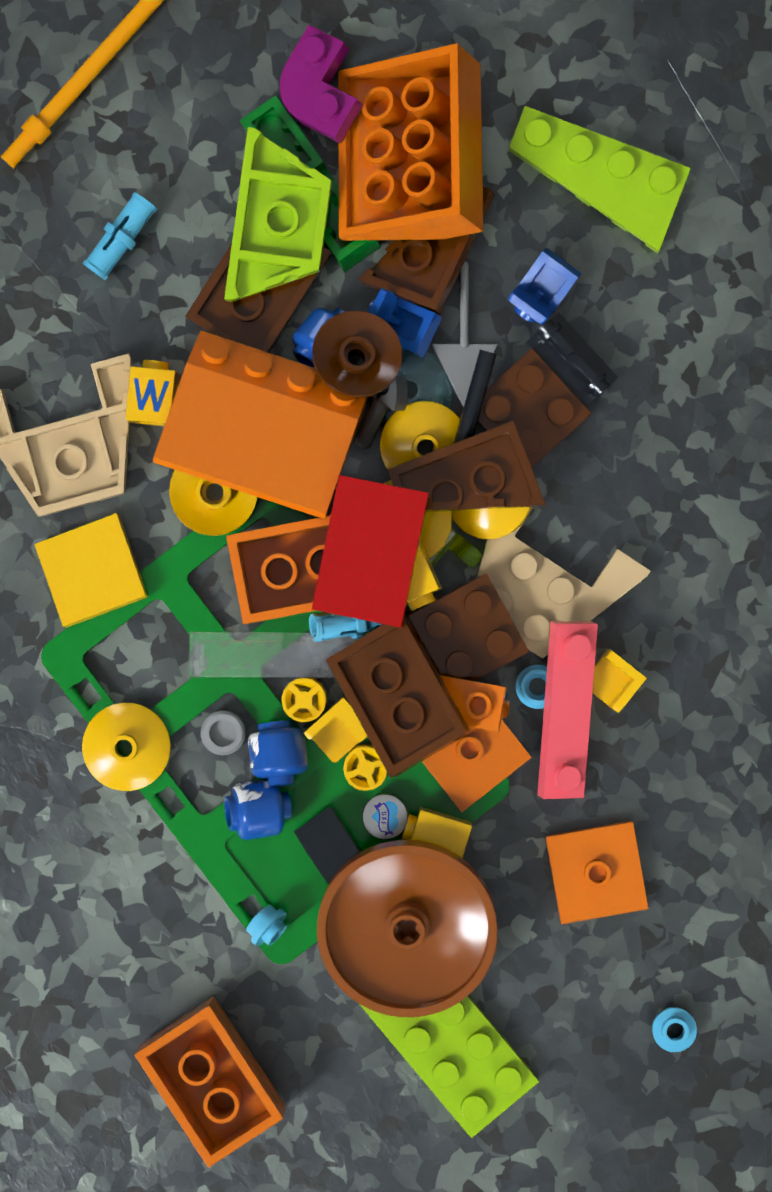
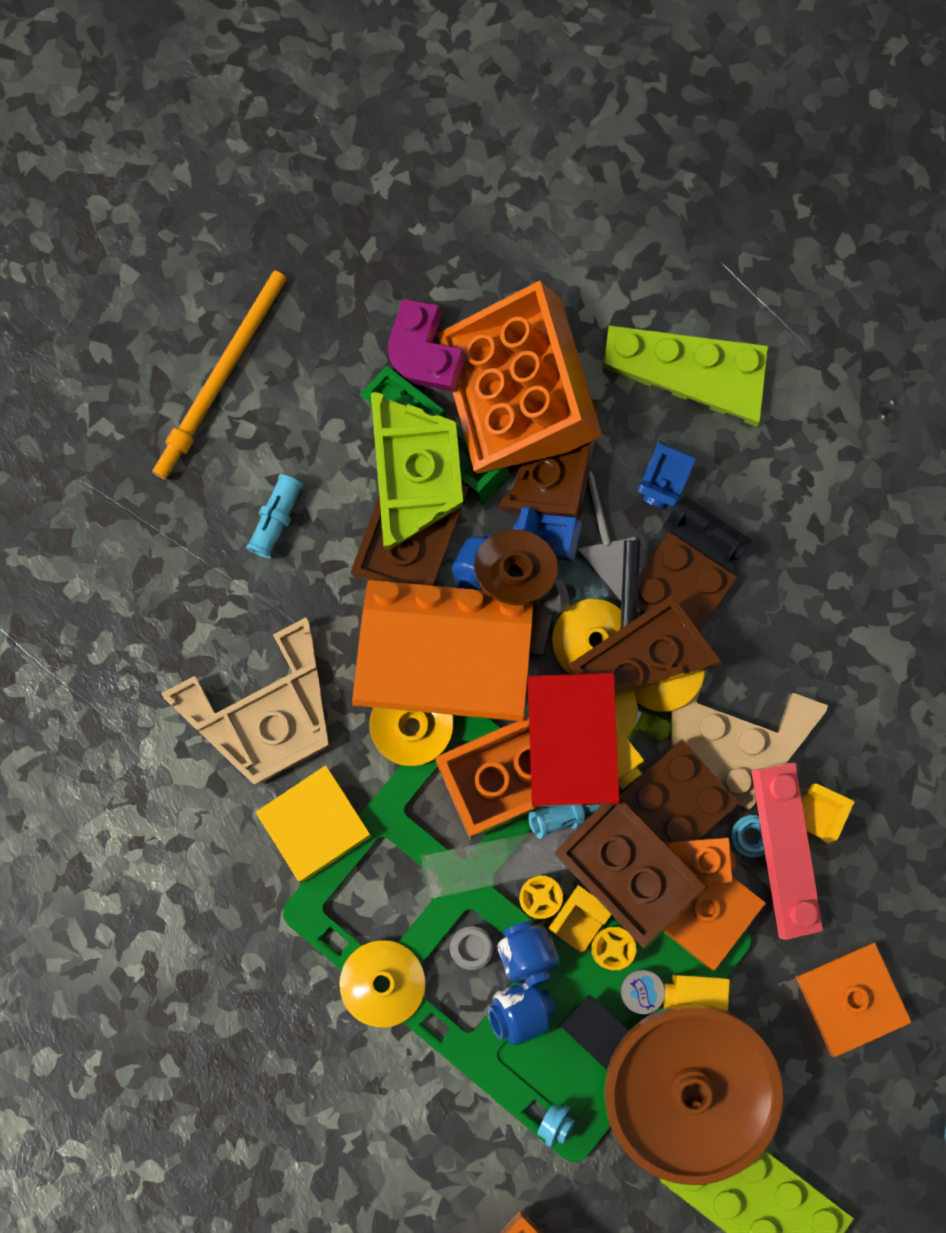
camera: 10 degrees left, 10 degrees down
yellow brick [125,360,180,426] -> none

